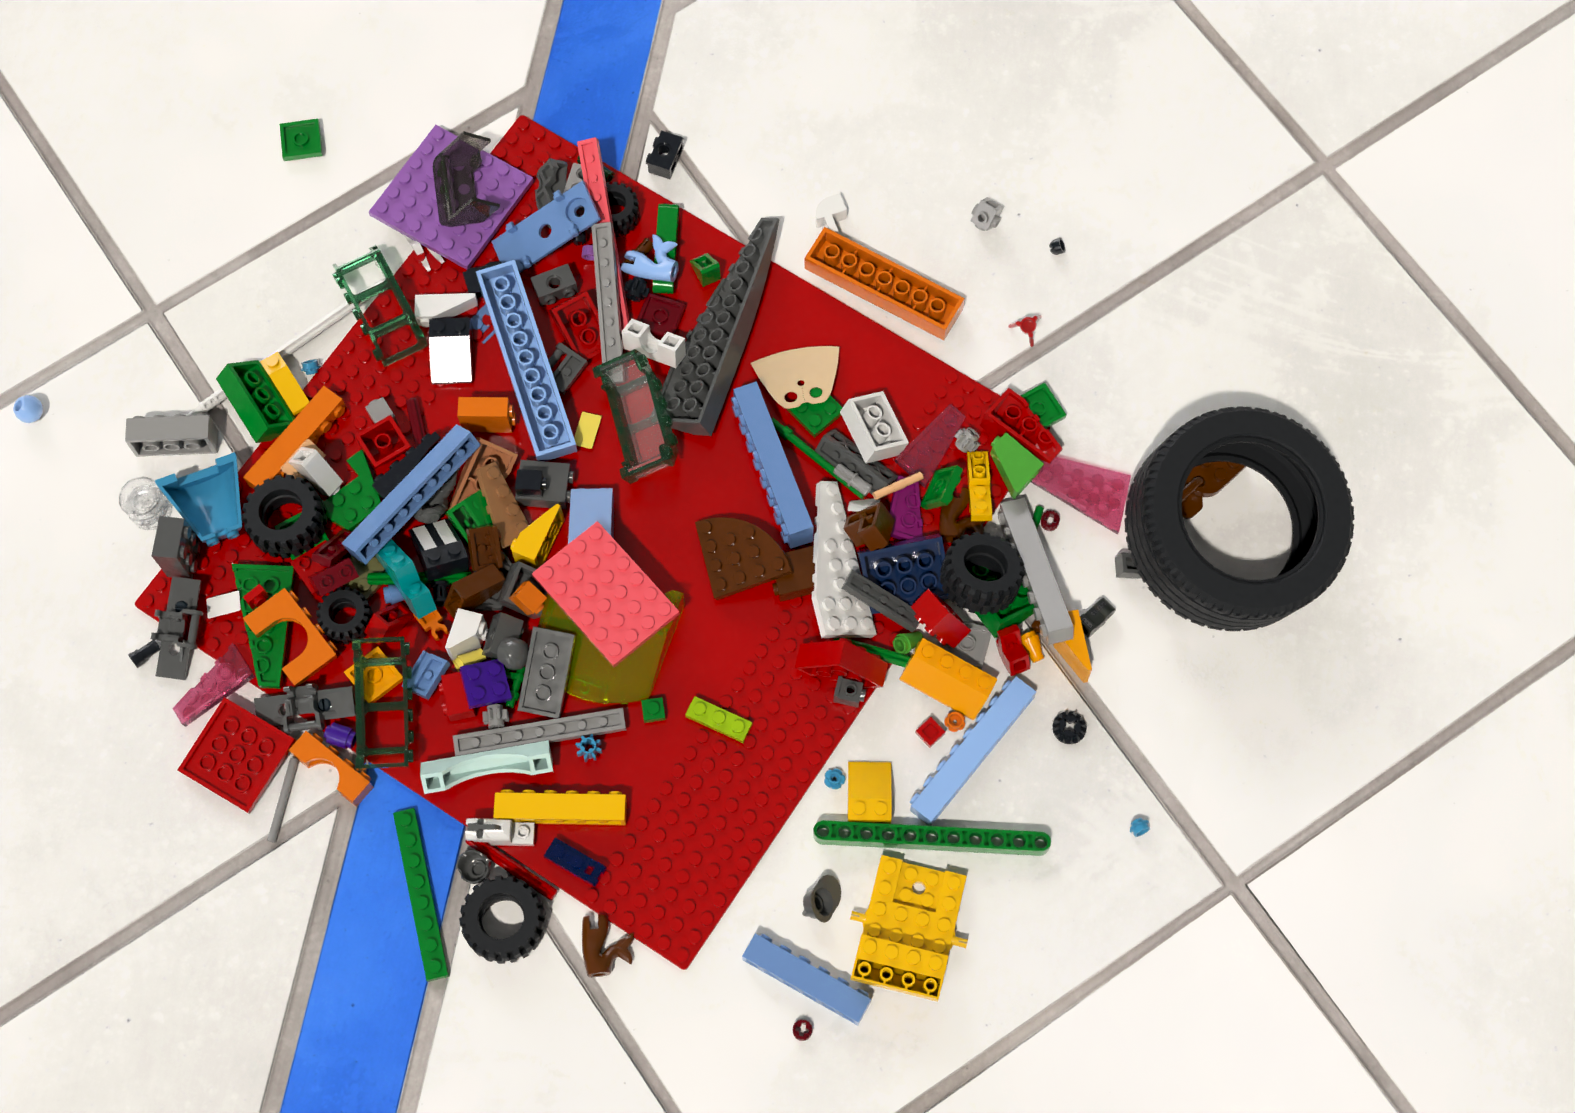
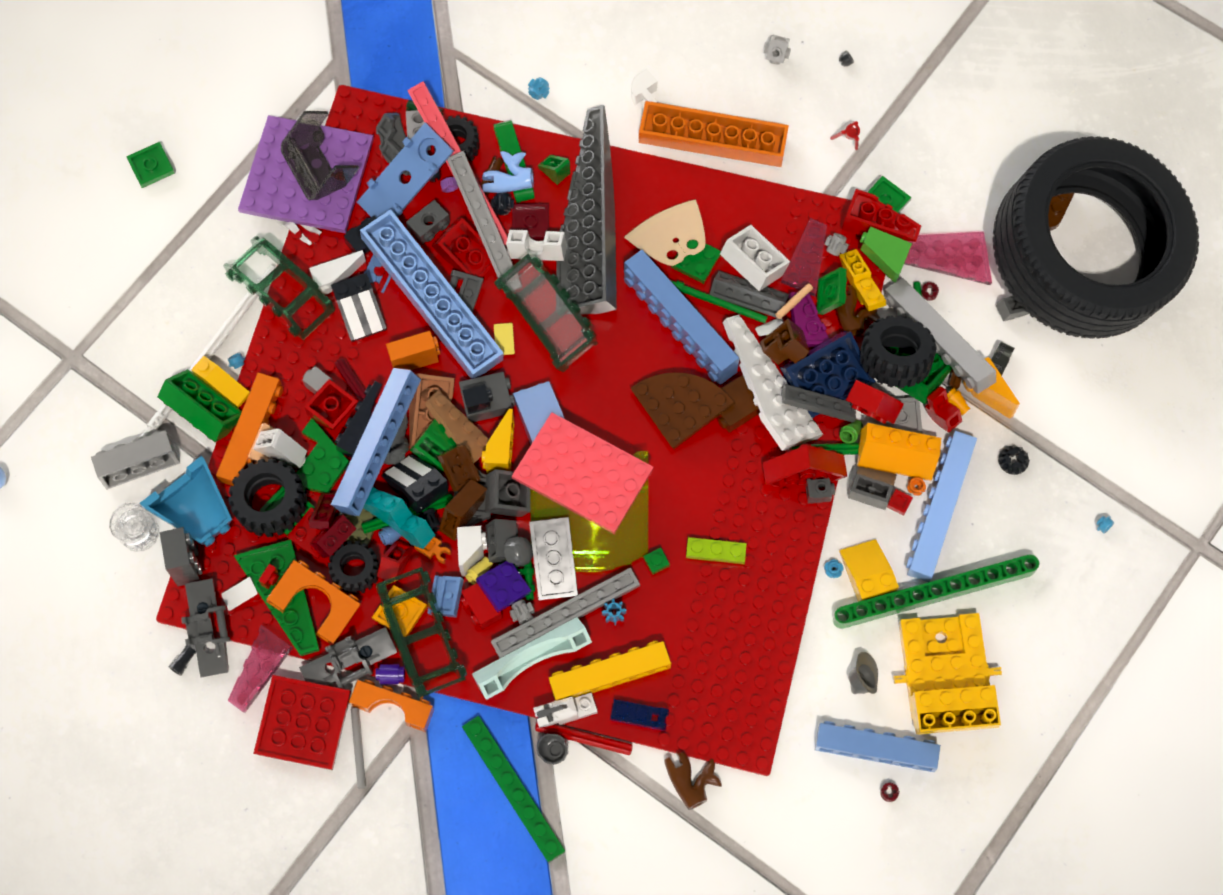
camera: 20 degrees left, 0 degrees up
black tyre [459,875,546,964] -> none
orange brick [509,581,547,615] -> none
black brick [646,130,684,180] -> none
light grey axle [833,464,873,496] -> none
none -> dark azure gear [528,77,550,100]
none -> dark grey slope [848,467,897,510]

